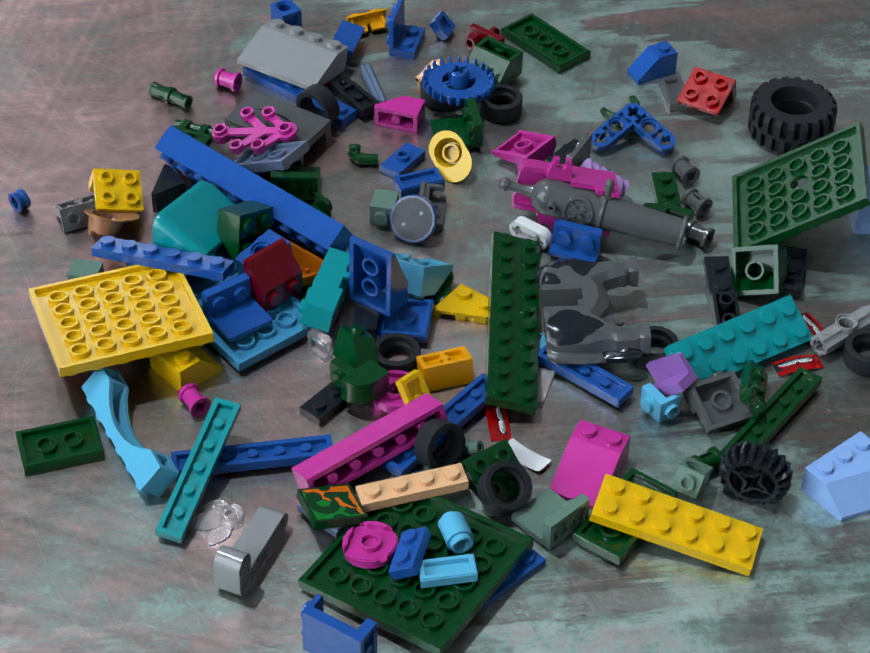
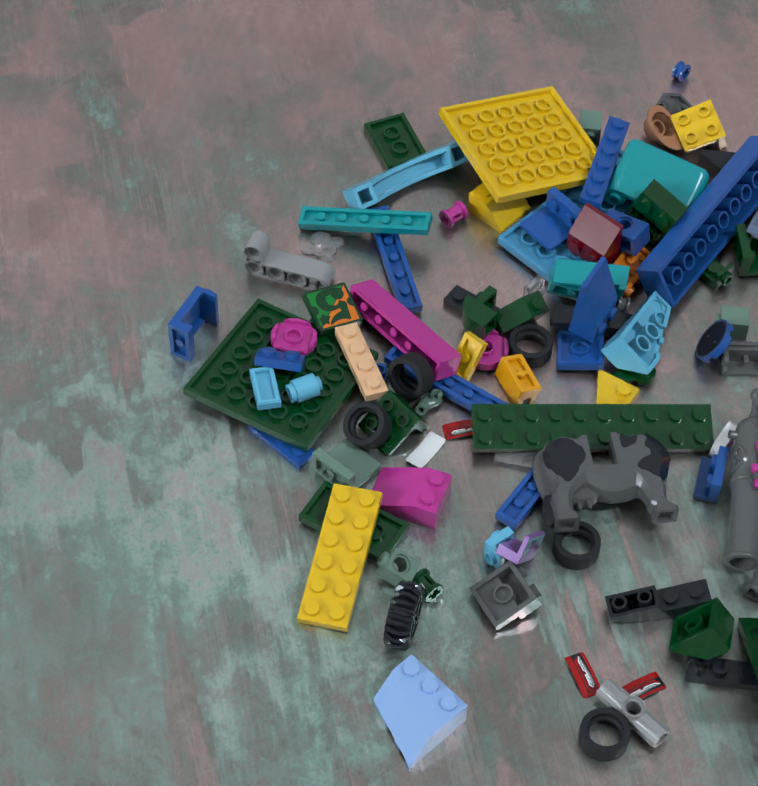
camera: 85 degrees right, 10 degrees up
teal plate [663,295,813,380] -> none
dark green plate [720,367,822,456] -> none
dark green hinge [739,360,768,417] -> none

